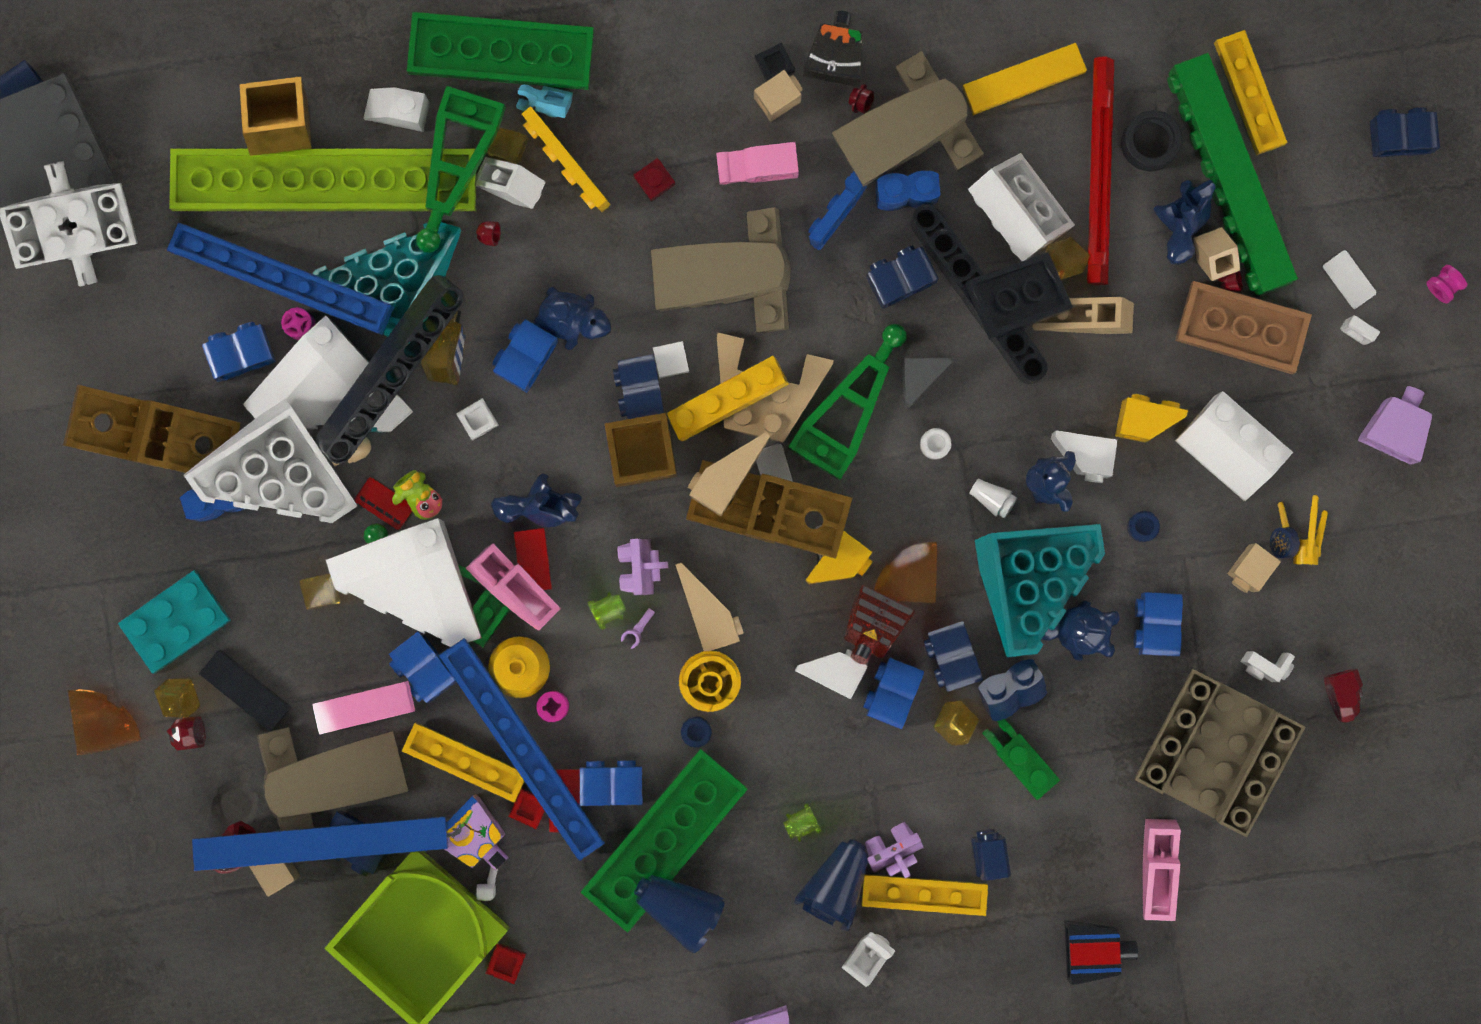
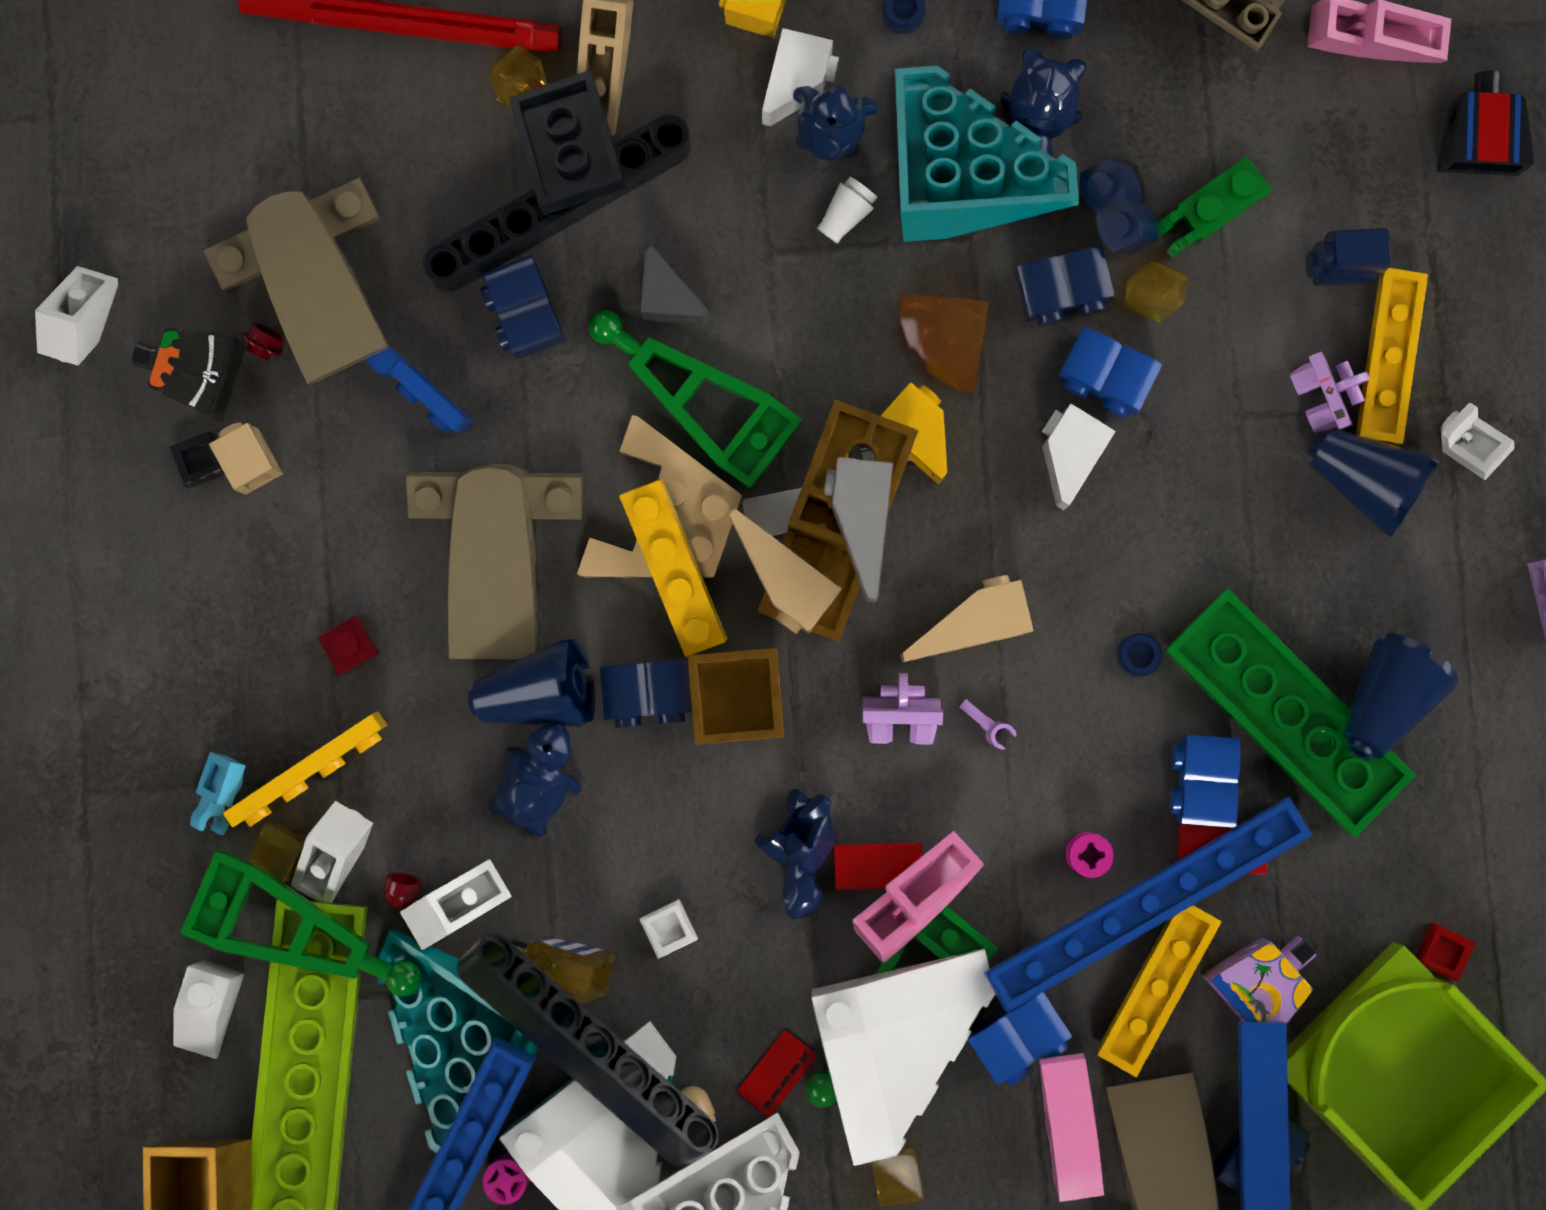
camera: 80 degrees left, 0 degrees up
animal [392,470,443,520] -> none
green plate [407,12,594,90] -> none
white hand [476,867,498,901] -> none
yellow cone [488,636,550,698] -> none
blue brick [492,319,558,393] -> none
red tile [508,788,545,829] -> none
clear neon green brick [587,591,626,630] -> none
white tile [653,341,689,379] -> none
yellow cone [679,651,741,712] -> none
bright pink piece [716,142,799,185] -> none
clear neon green brick [783,803,822,842] -> none
clear red torso [844,585,915,665] -> none
blue brick [875,171,940,211] -> none
white tile [920,428,951,459] -> none
yellow tile [962,43,1087,115] -> none
white slope [968,153,1075,261] -> none
none -> white slope [400,859,512,950]
none -> dark blue cone [468,639,595,727]
none -> light grey slope [824,457,893,603]

